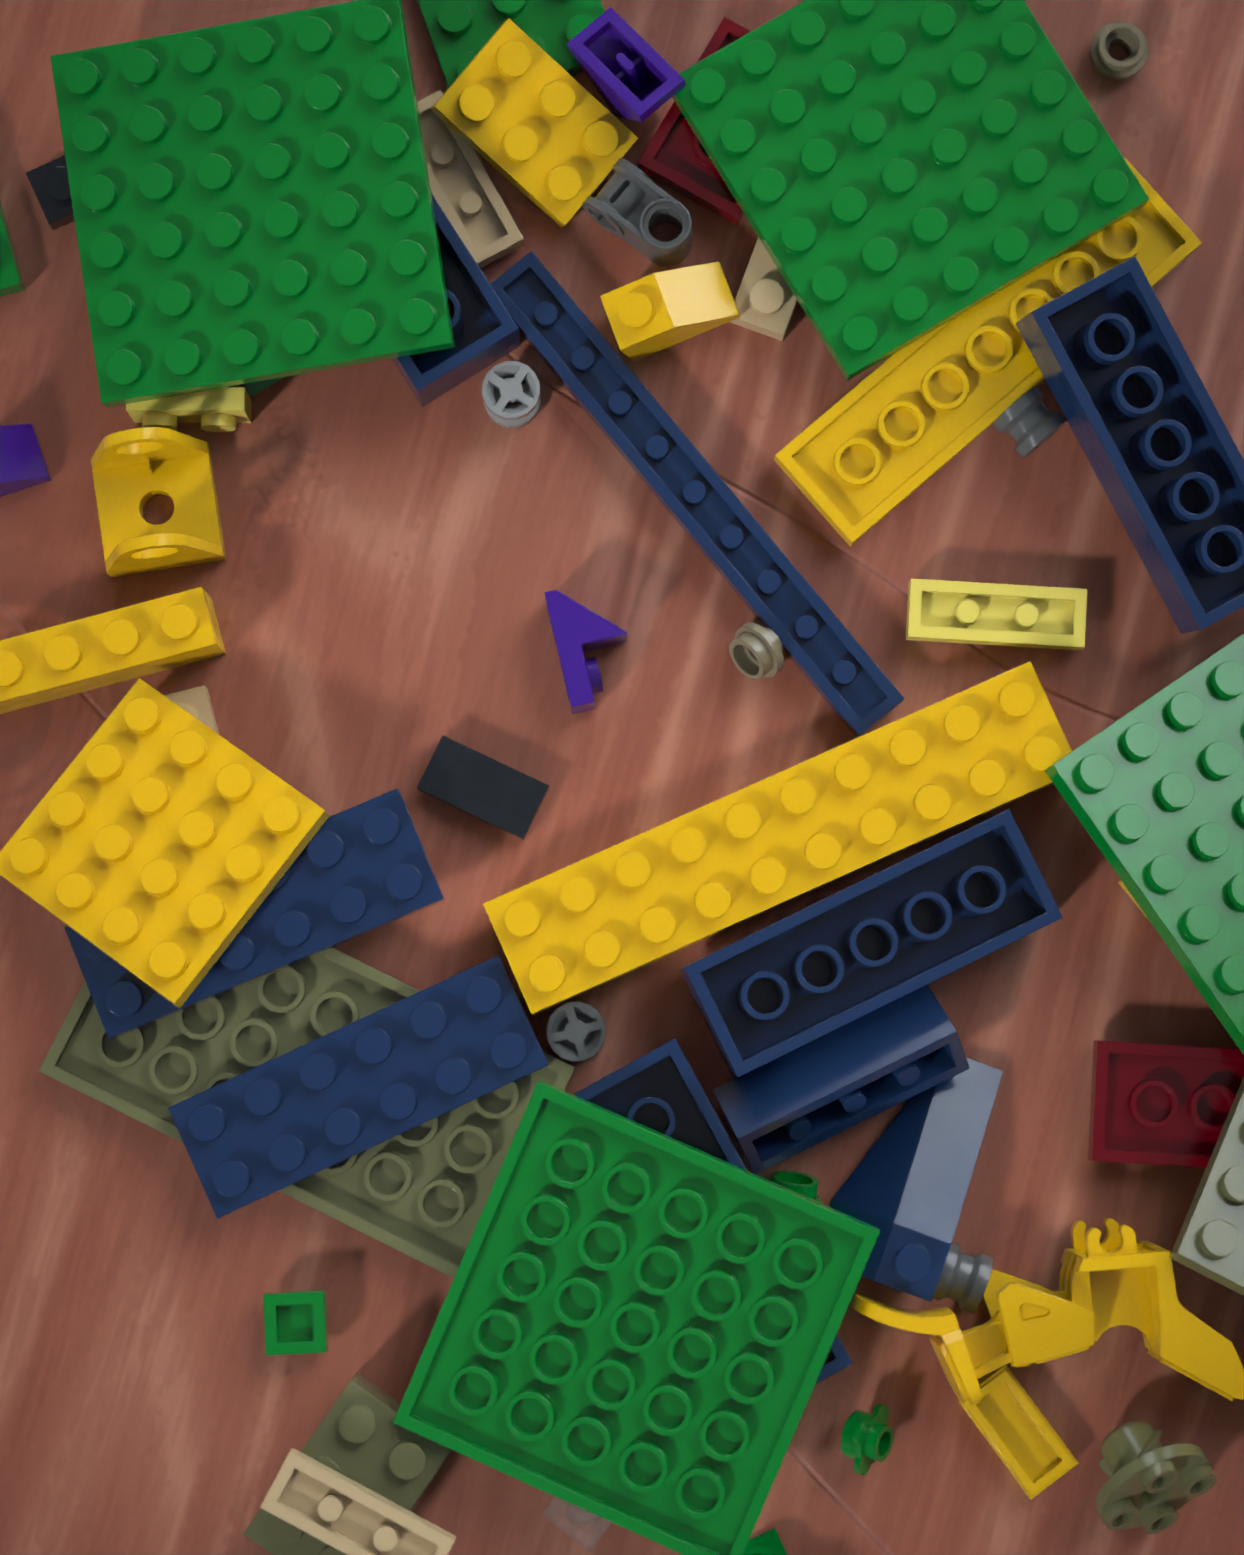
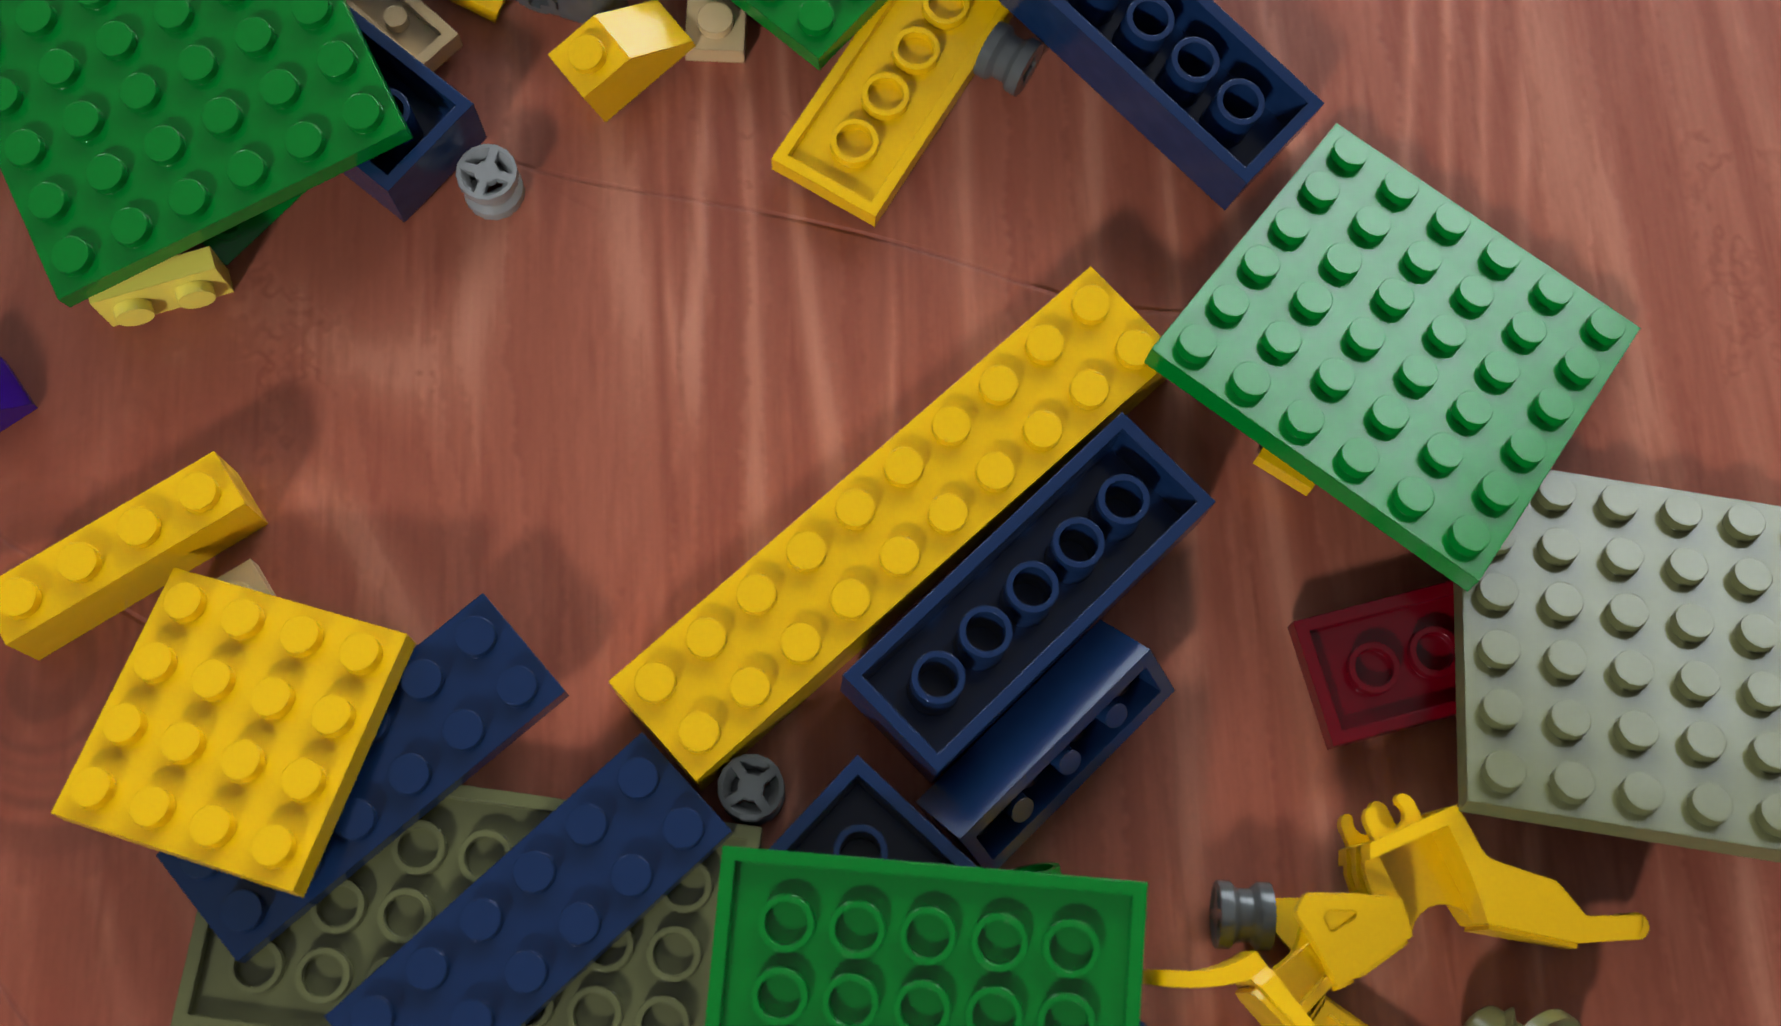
camera: 20 degrees left, 10 degrees down
yellow hose [91,427,226,577] -> none
black tile [417,735,549,840] -> none
dark blue plate [490,251,905,738] -> none
dark purple slope [544,590,627,714] -> none
dark tan plate [729,622,784,680] -> none
dark blue wedge [828,1058,1003,1302] -> none
light yellow plate [906,578,1087,651] -> none

